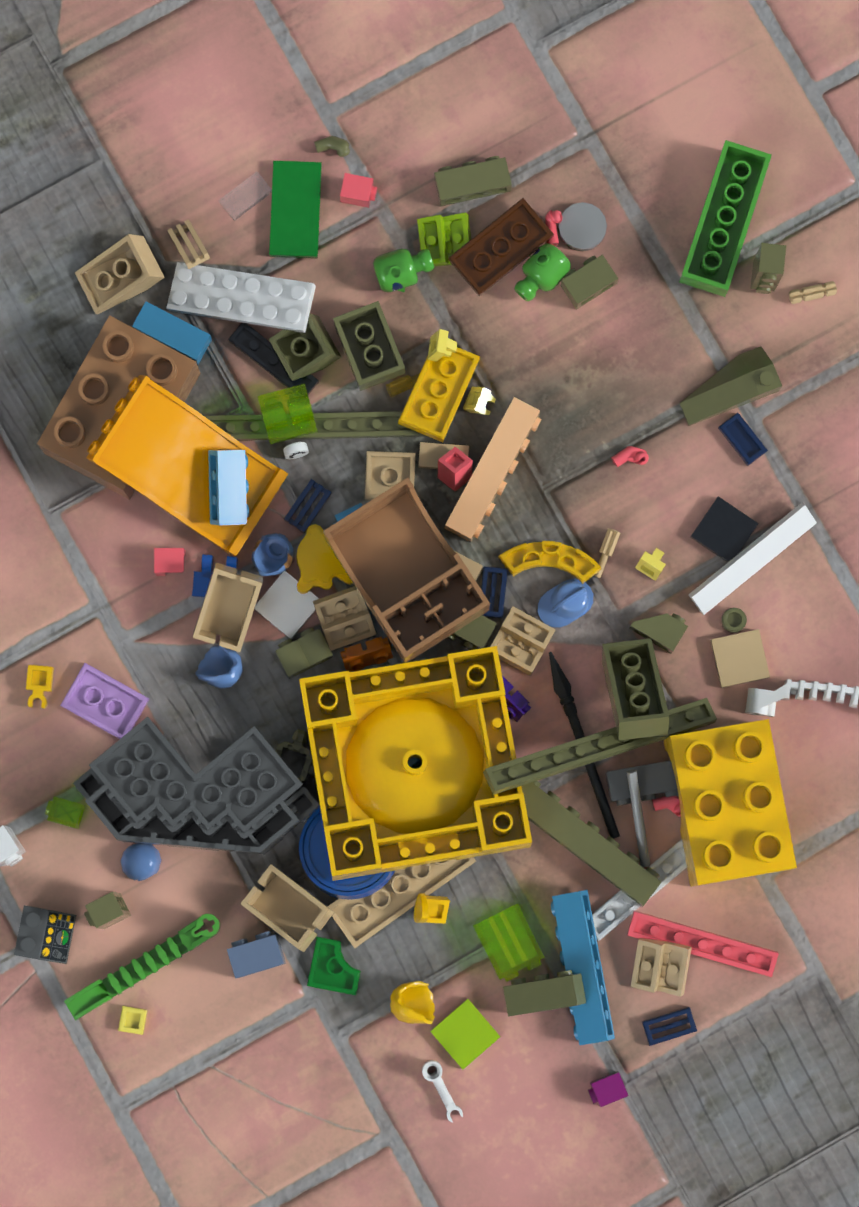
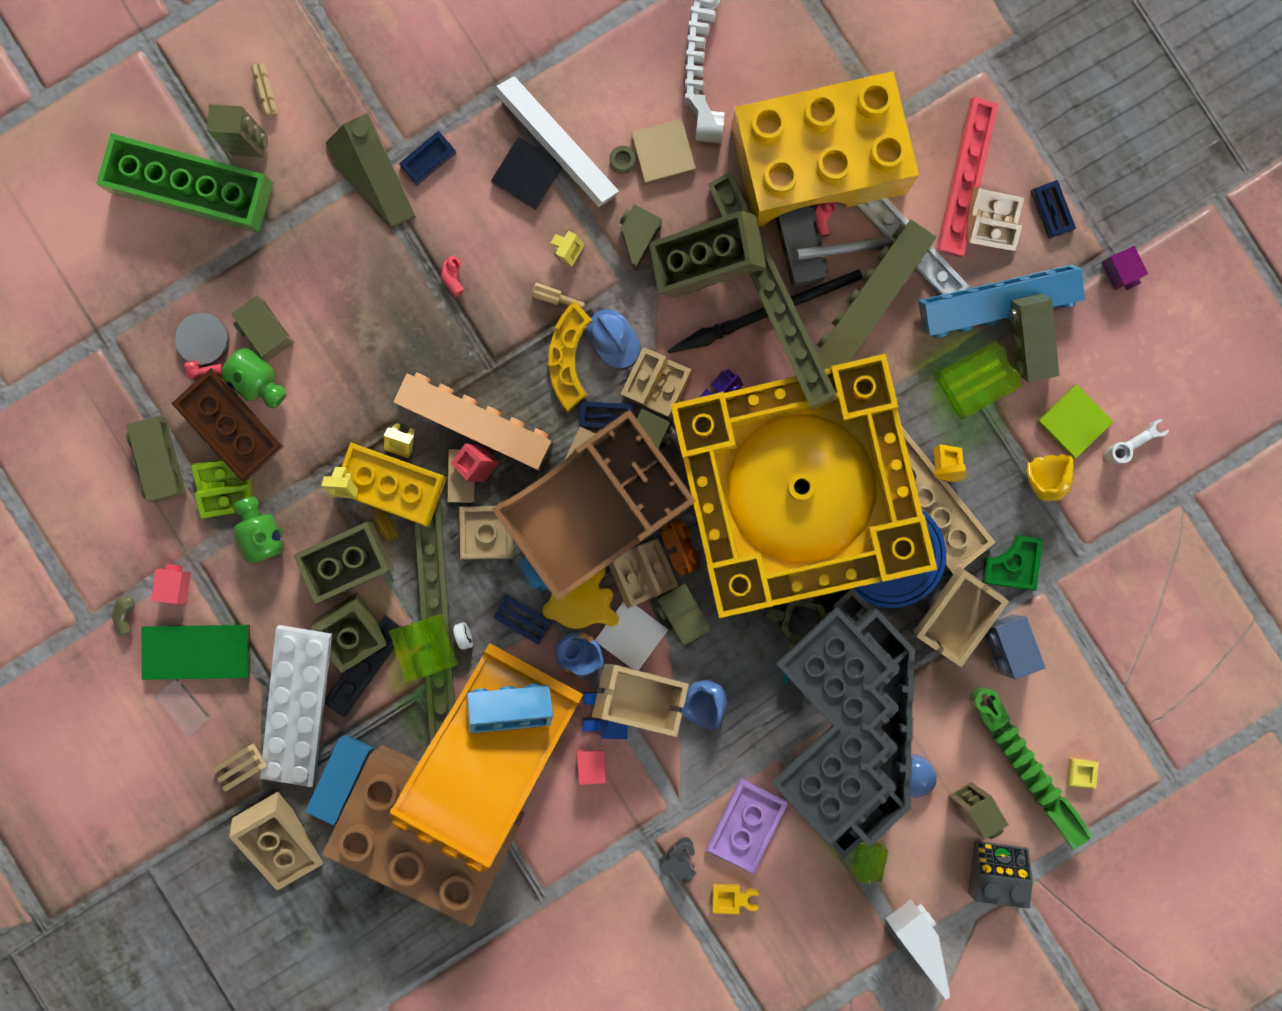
camera: 90 degrees left, 5 degrees up
none -> dark grey piece [659,837,696,884]

